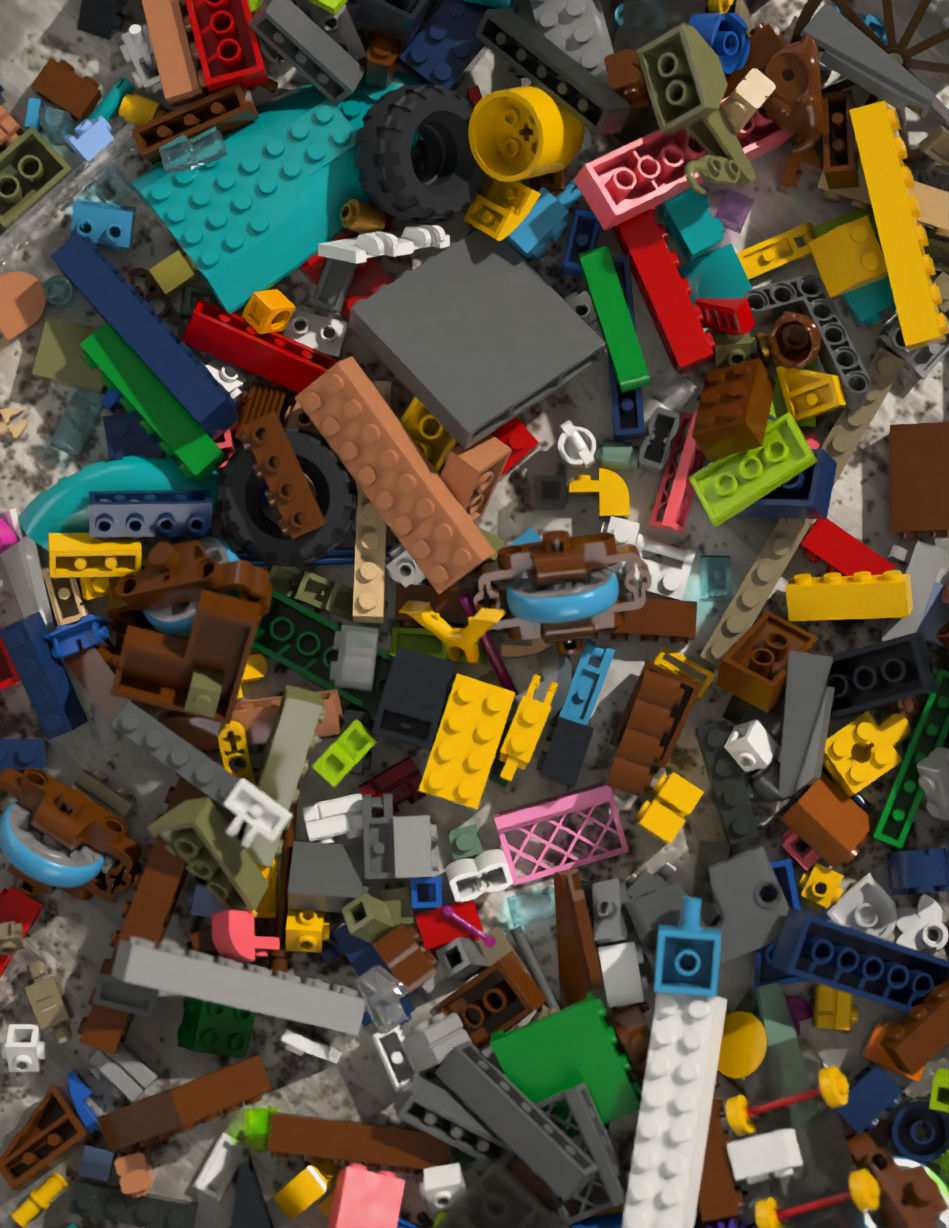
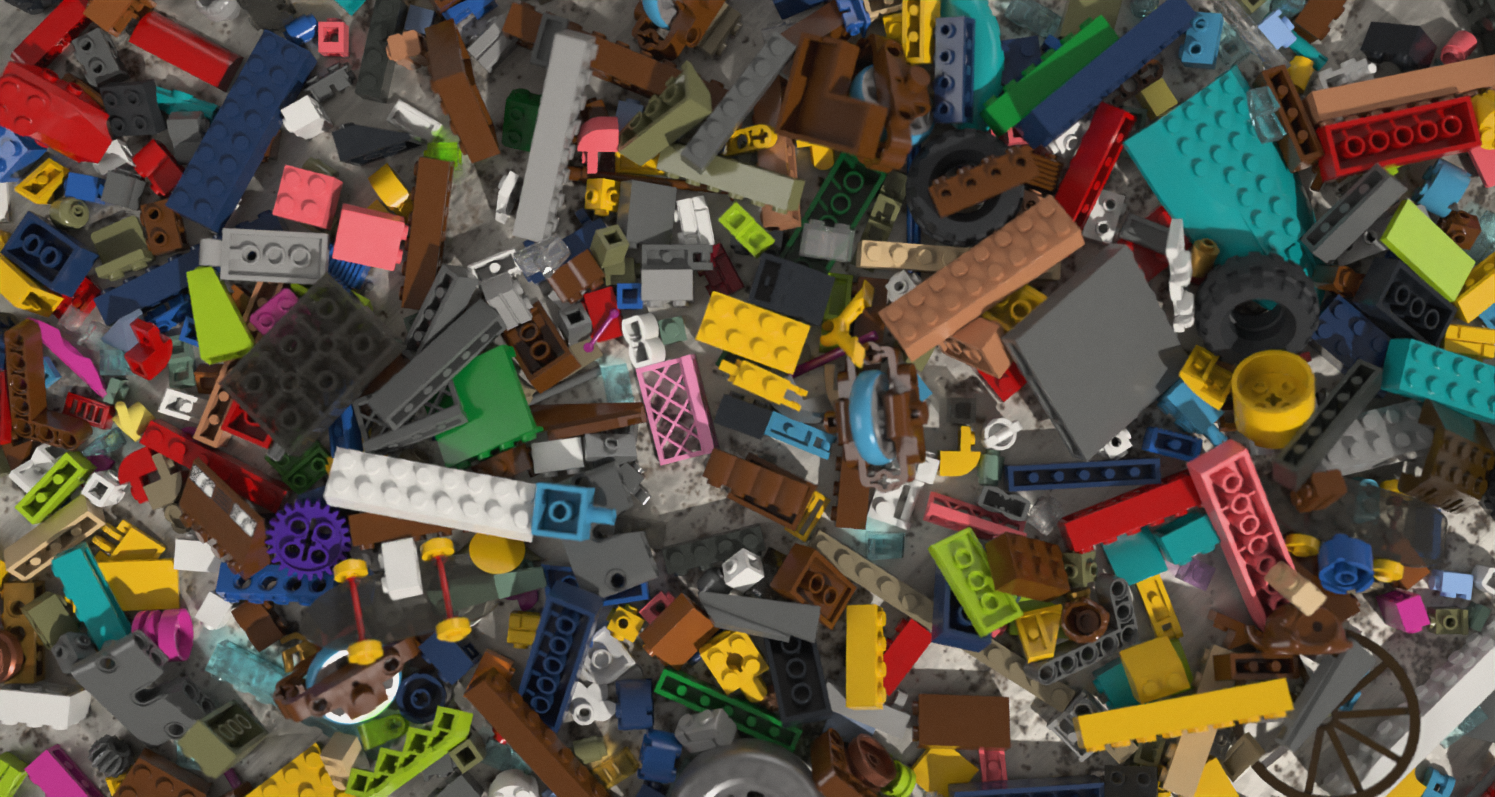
camera: 90 degrees right, 5 degrees up
olive brick [184,667,224,718] -> none
white hinge [223,778,293,849] -> none
light orange brick [241,289,296,334] -> none
white brick [419,1162,467,1212] -> none
green beam [578,245,651,393] -> none
yellow piece [634,772,704,846] -> none
olive slope [636,24,756,195] -> none
red slope [695,298,755,335] -> none

